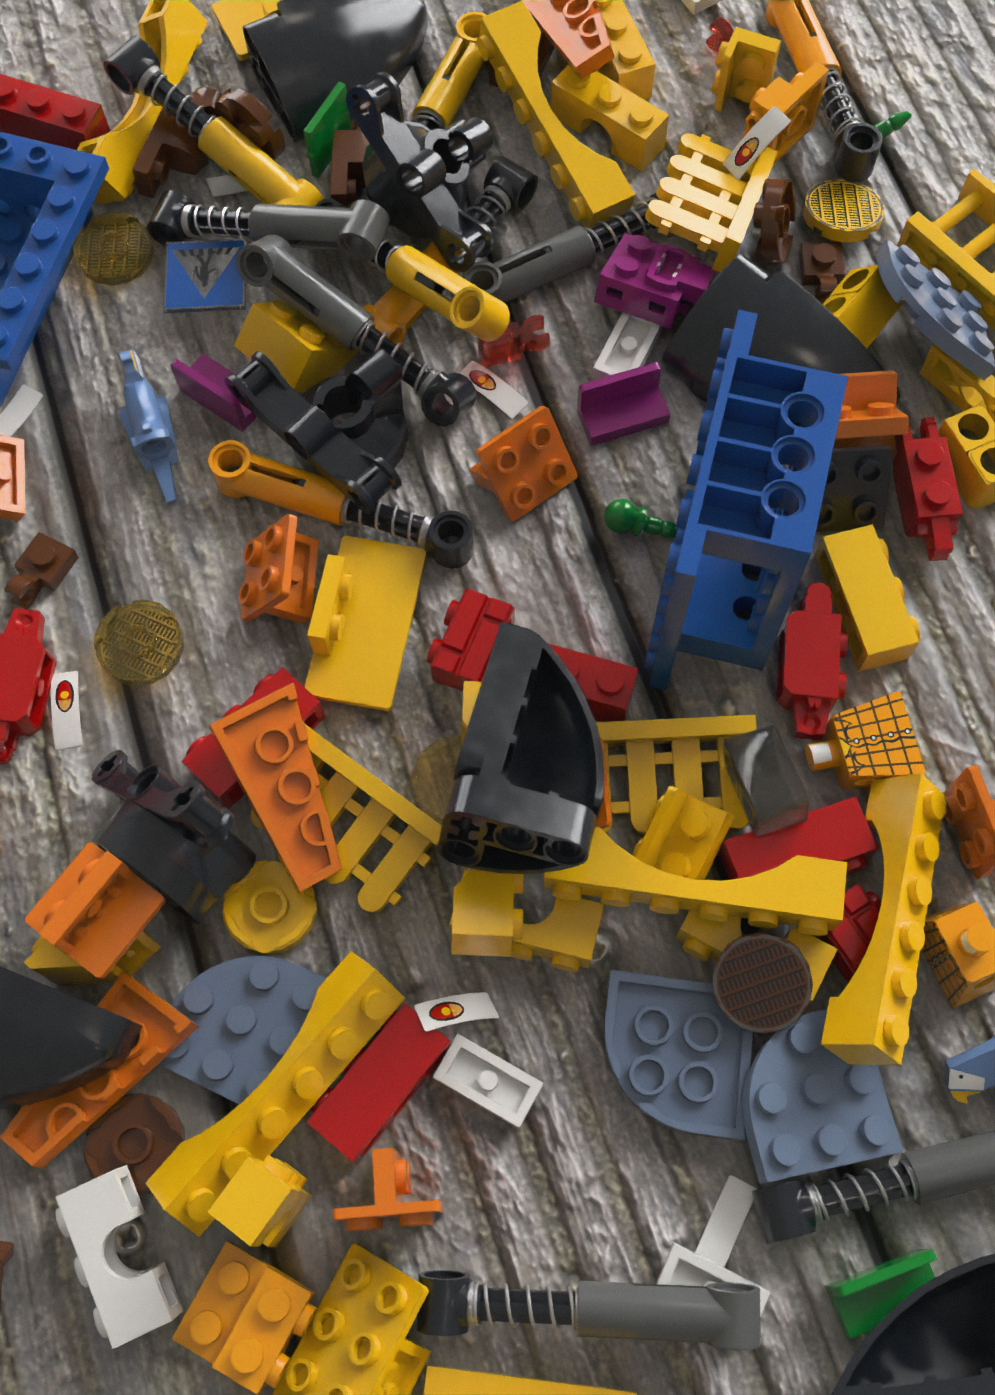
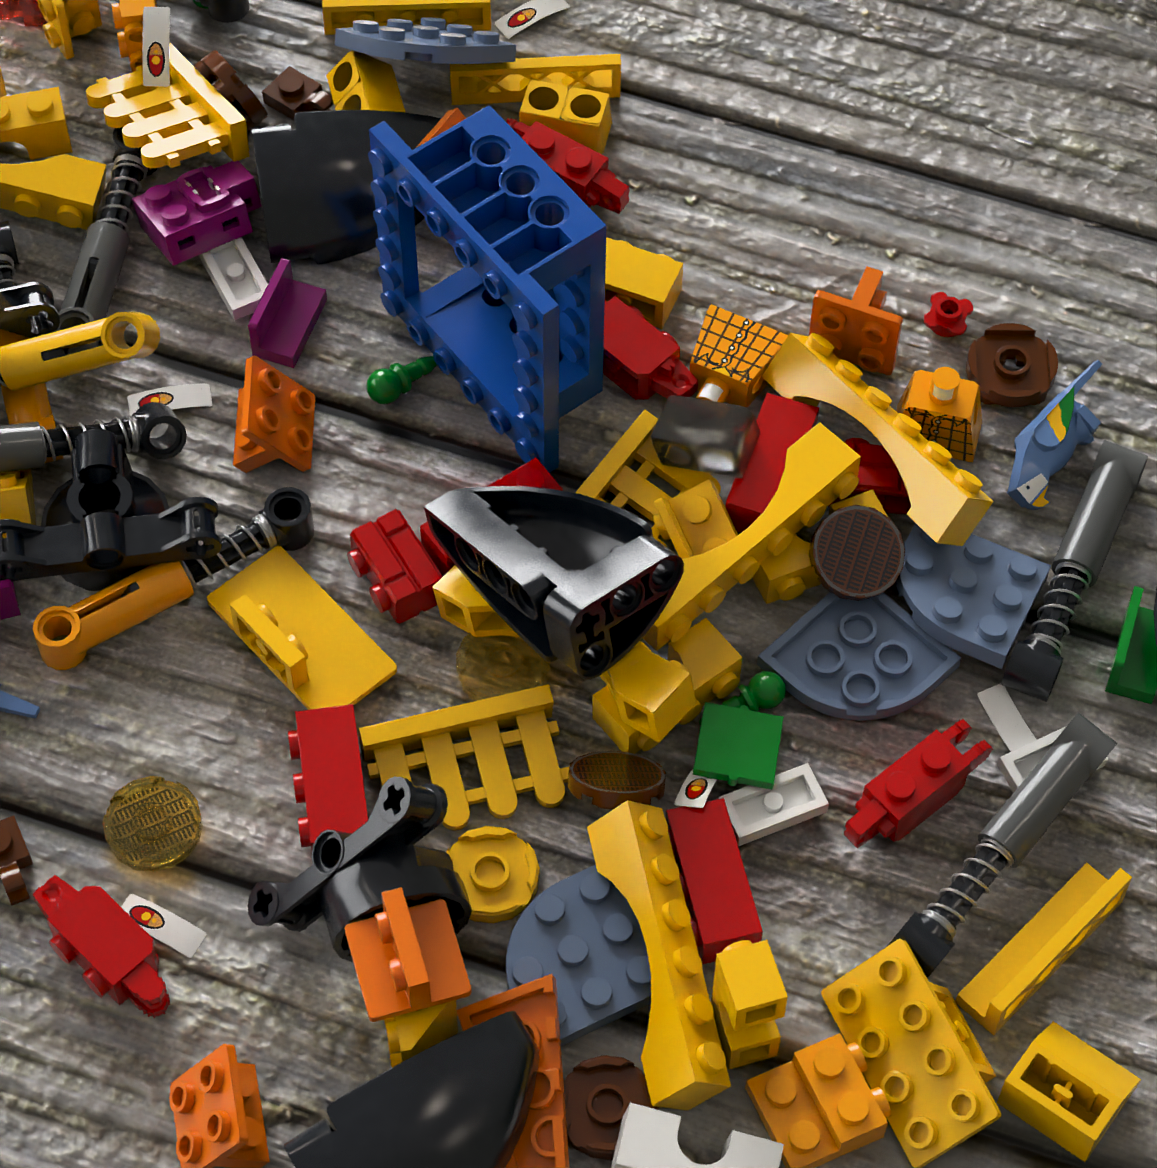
camera: 55 degrees left, 10 degrees down
orange wing [209,682,342,893] -> none
orange bracket [238,513,319,624] -> none
orange bracket [333,1148,444,1232] -> none
clear red plate [478,315,550,367] -> none
tile [802,179,885,243] -> none
none -> reddish brown tile [567,751,666,810]
none -> green piece [692,702,784,790]
none -> green bar [699,671,786,725]
none -> red hinge [844,719,993,849]

